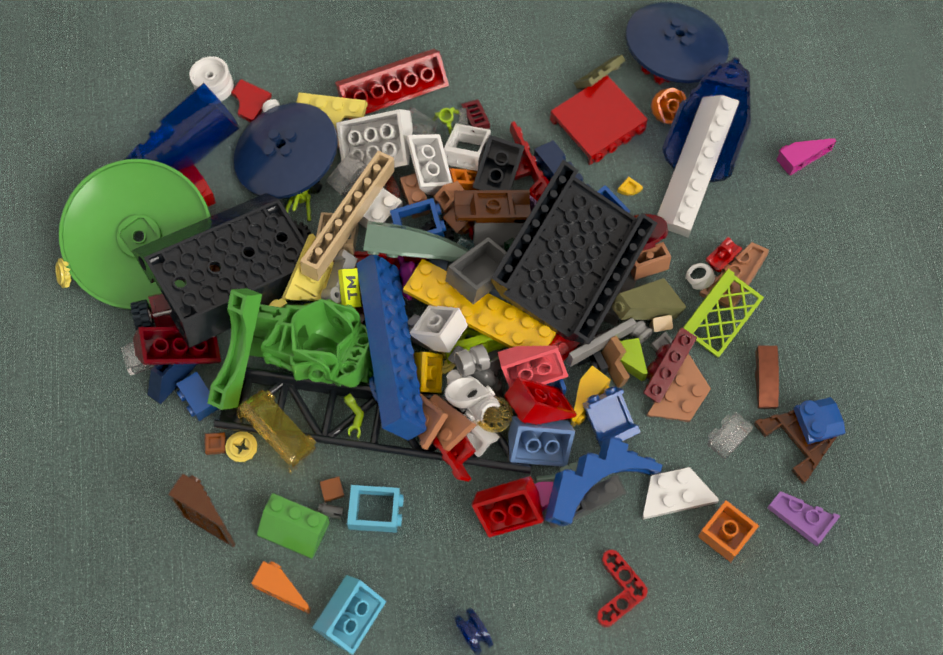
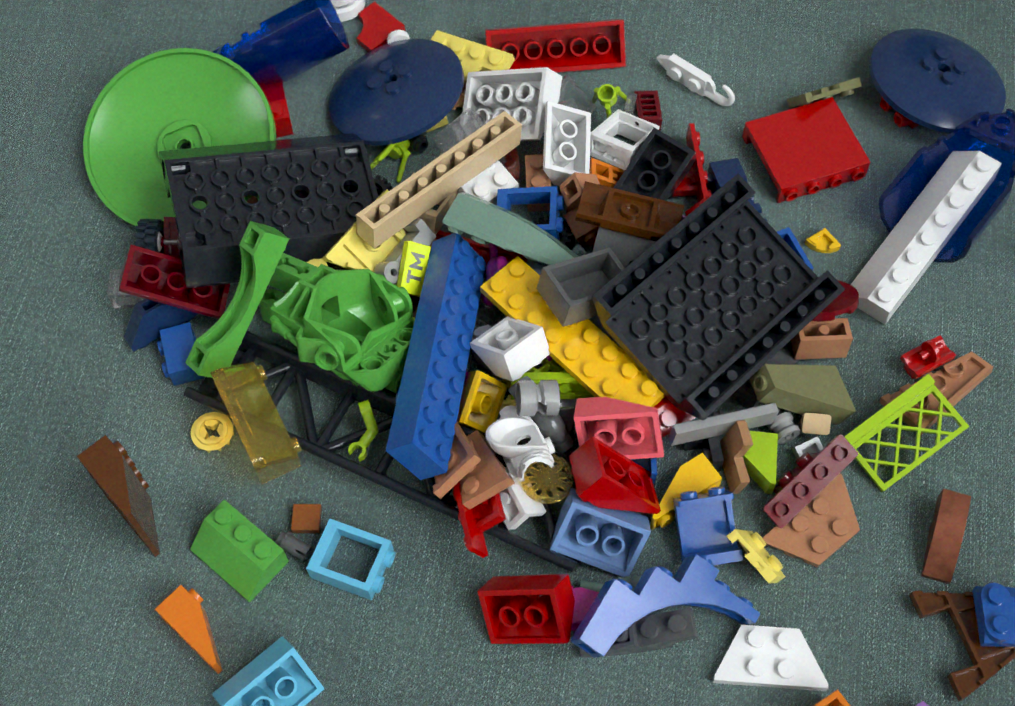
camera: 20 degrees right, 5 degrees down
light yellow gear [55,258,71,288] -> none
dark orange tile [205,432,226,455] -> none
orange cylinder [651,88,688,124] -> none
white piece [685,263,715,290] -> none
clear brick [707,412,753,460] -> none
none -> white plate [656,53,735,106]
none -> light yellow wing [727,529,786,583]

